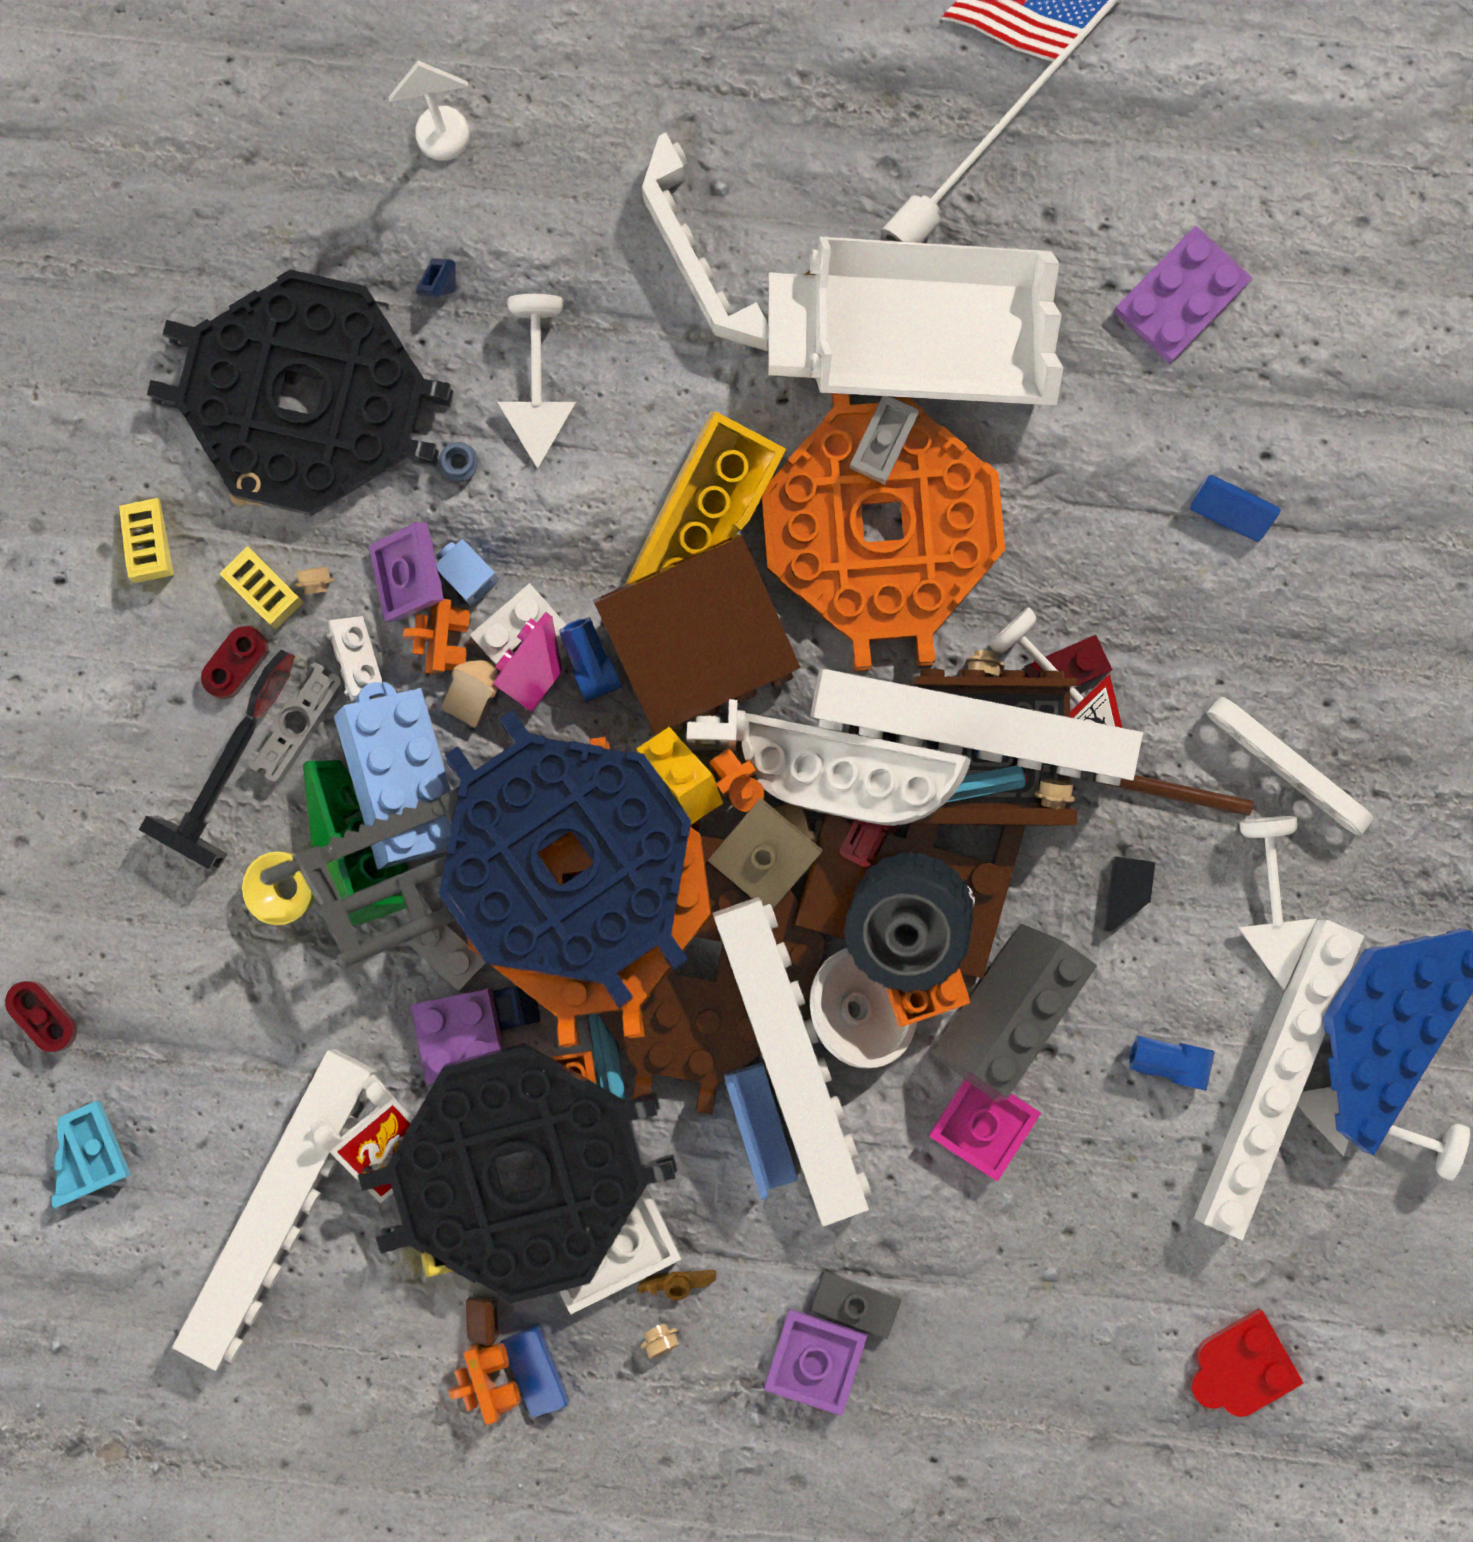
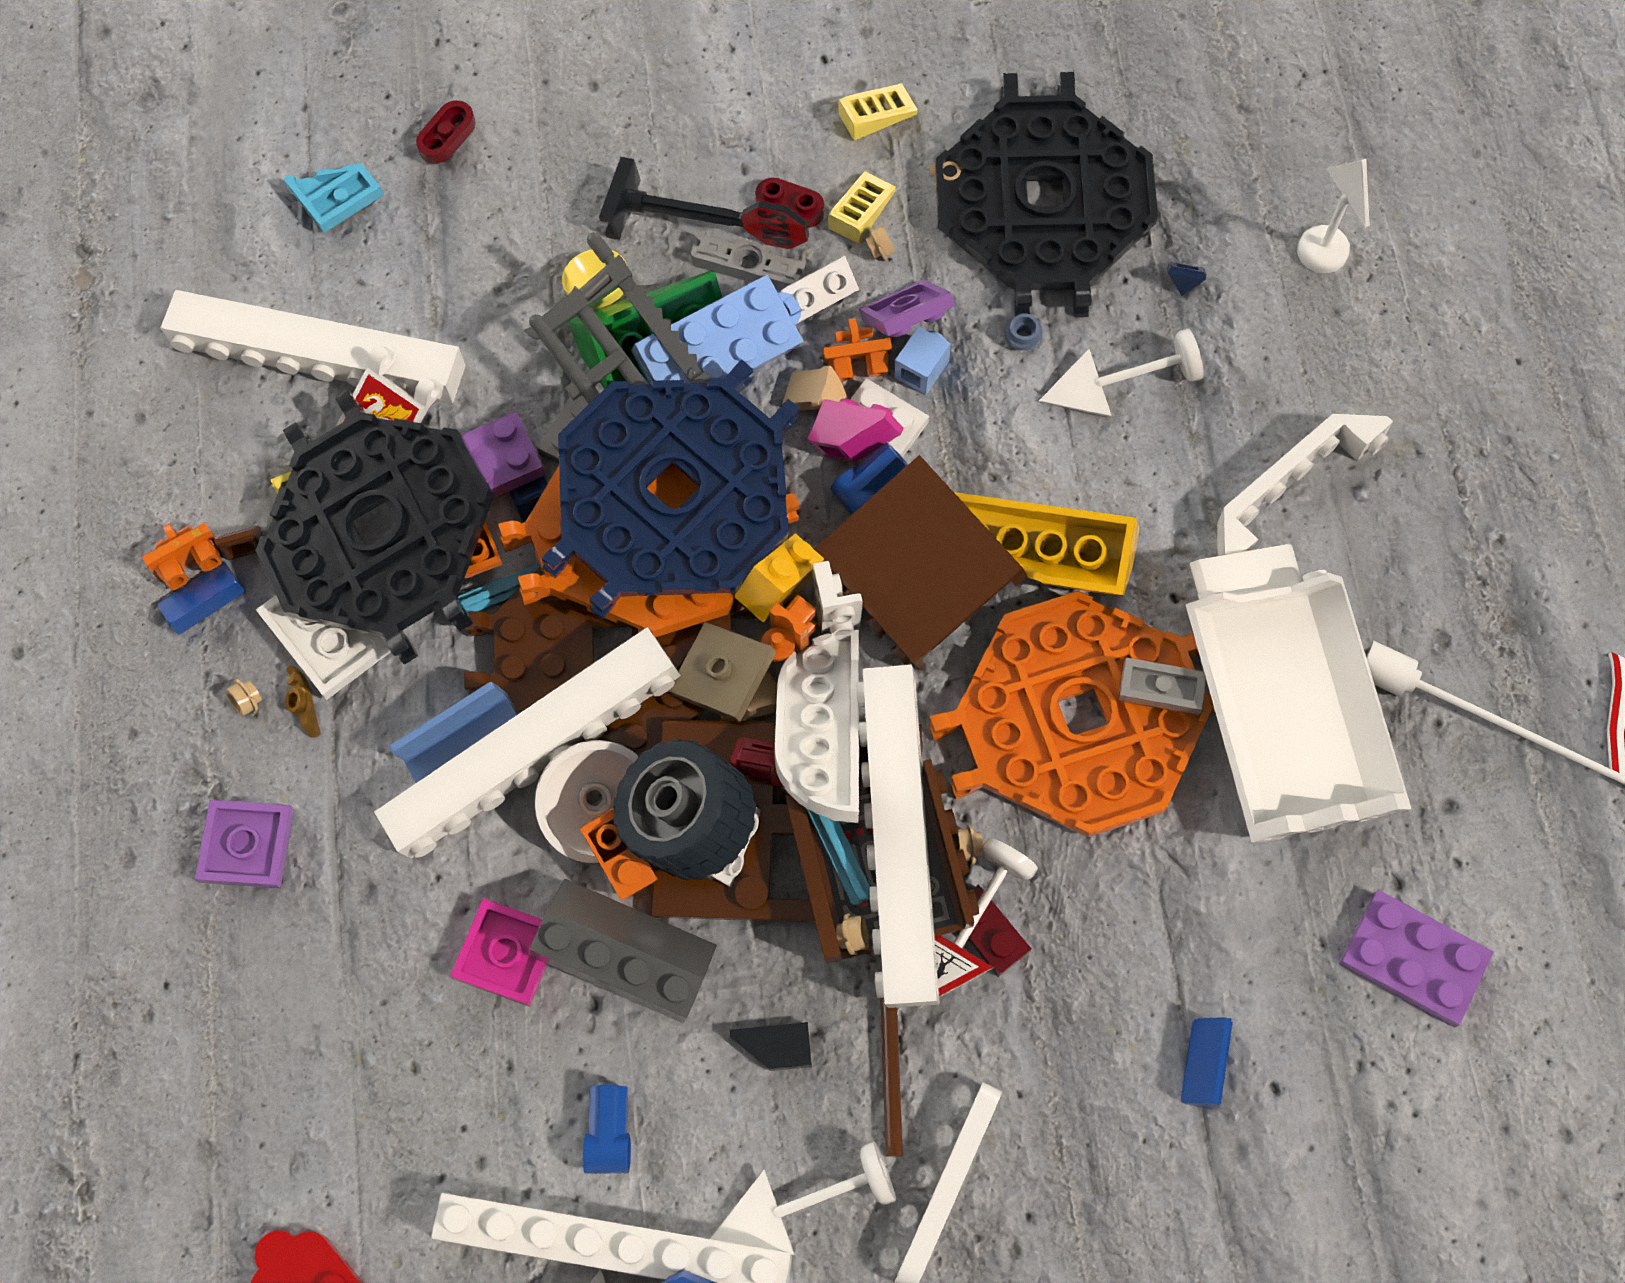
camera: 80 degrees right, 15 degrees down
dark grey plate [810,1270,901,1339] -> none

